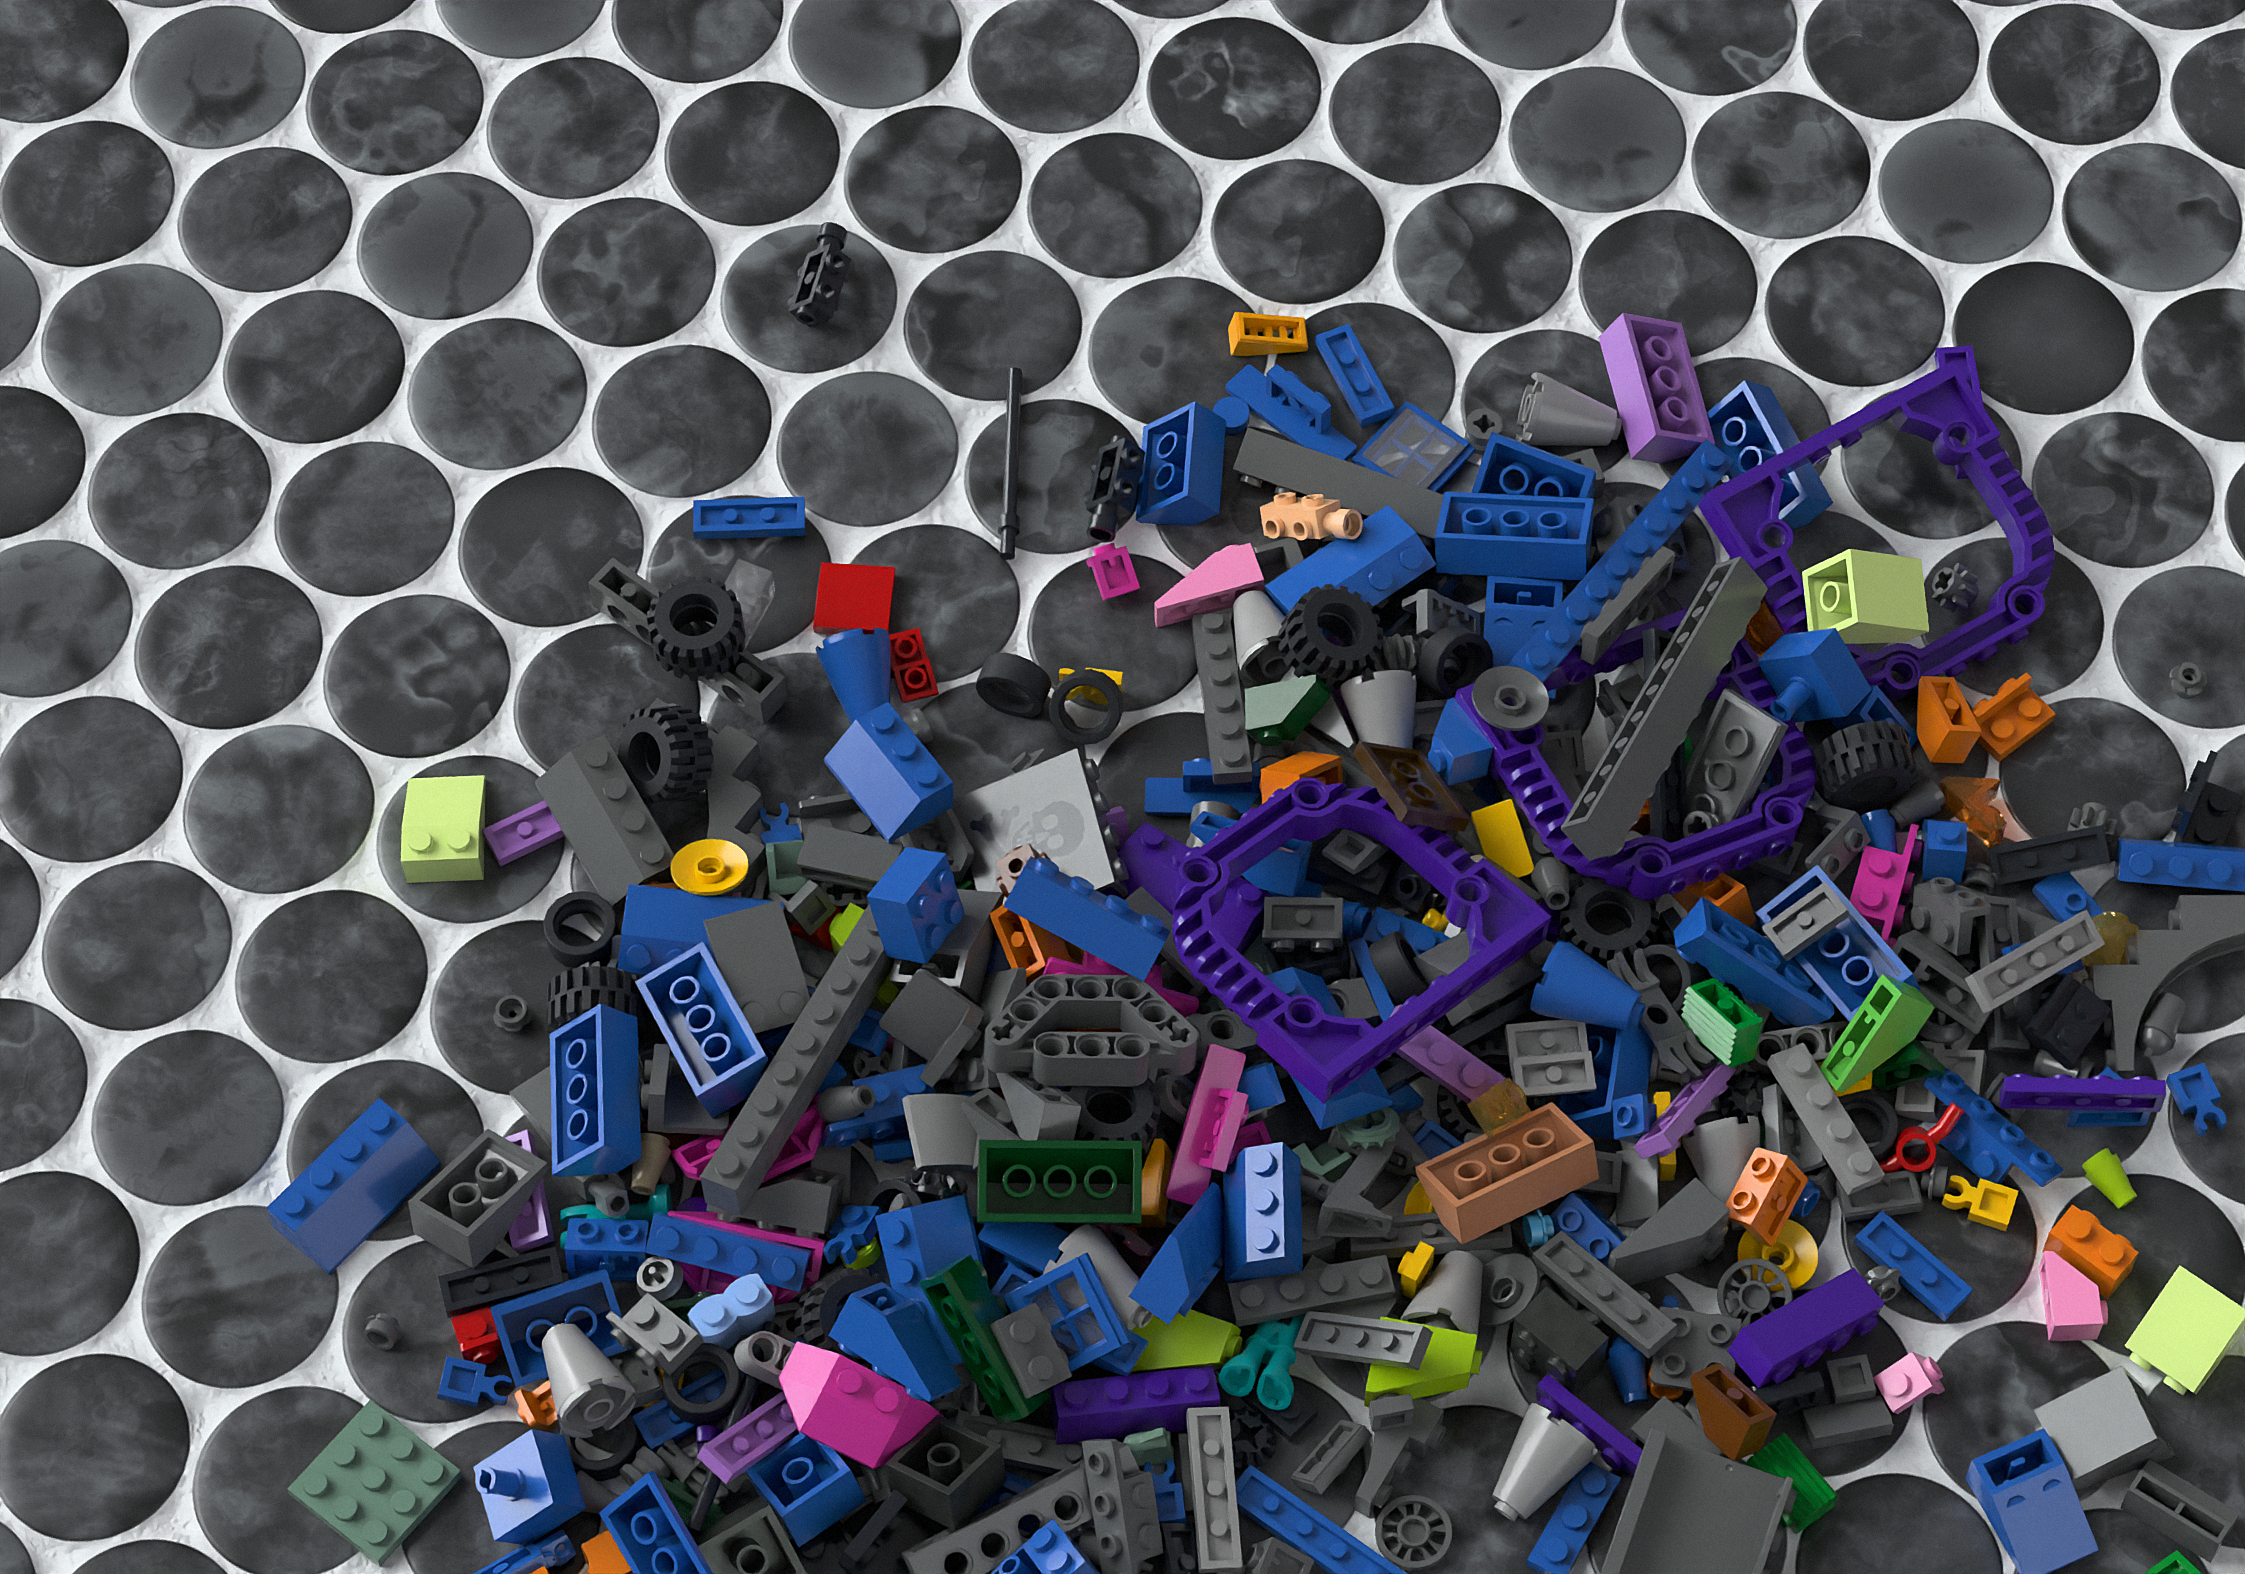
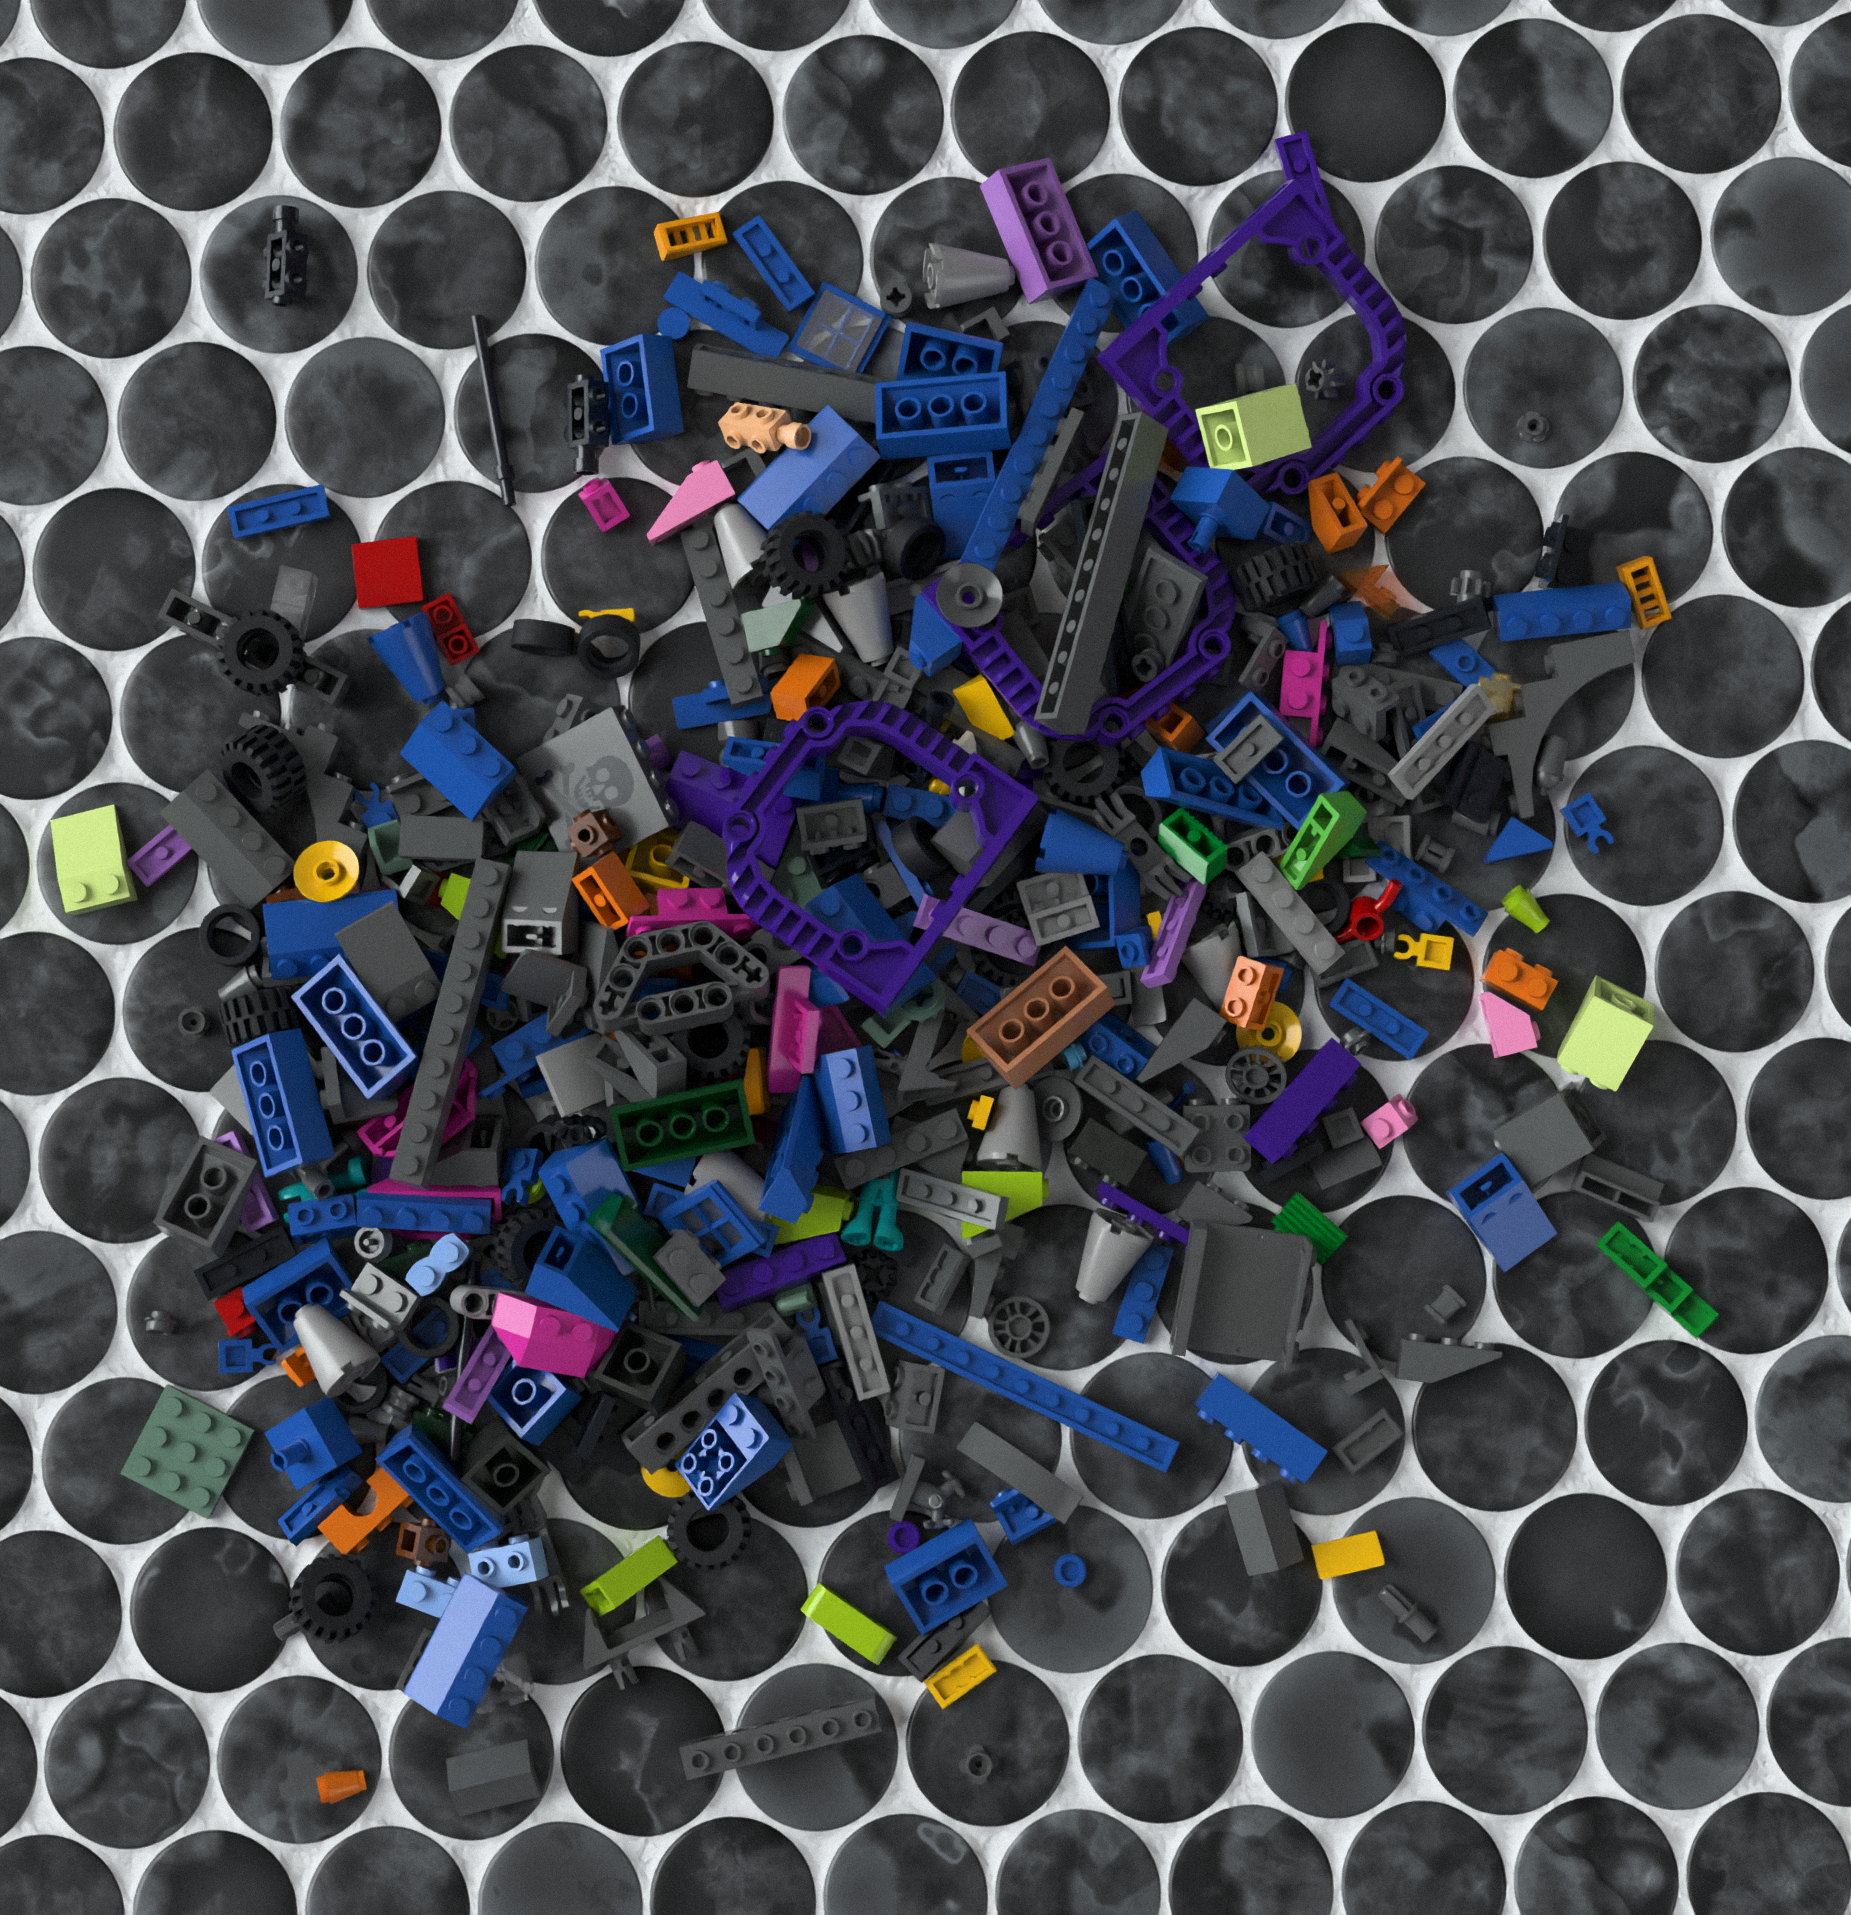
camera: 10 degrees left, 25 degrees up
blue slope [266,1098,442,1275] -> none
dark tan cone [631,1133,672,1195] -> none
dark grey cone [817,1085,875,1124] -> none
blue brick [867,847,965,964] -> none
blue slope [1003,856,1171,982] -> none
dark brown plate [1353,741,1471,832] -> none
clear yellow bracket [1467,1077,1530,1138] -> none
reddish brown slope [1690,1362,1777,1462] -> none
dark purple plate [1999,1073,2166,1112] -> none

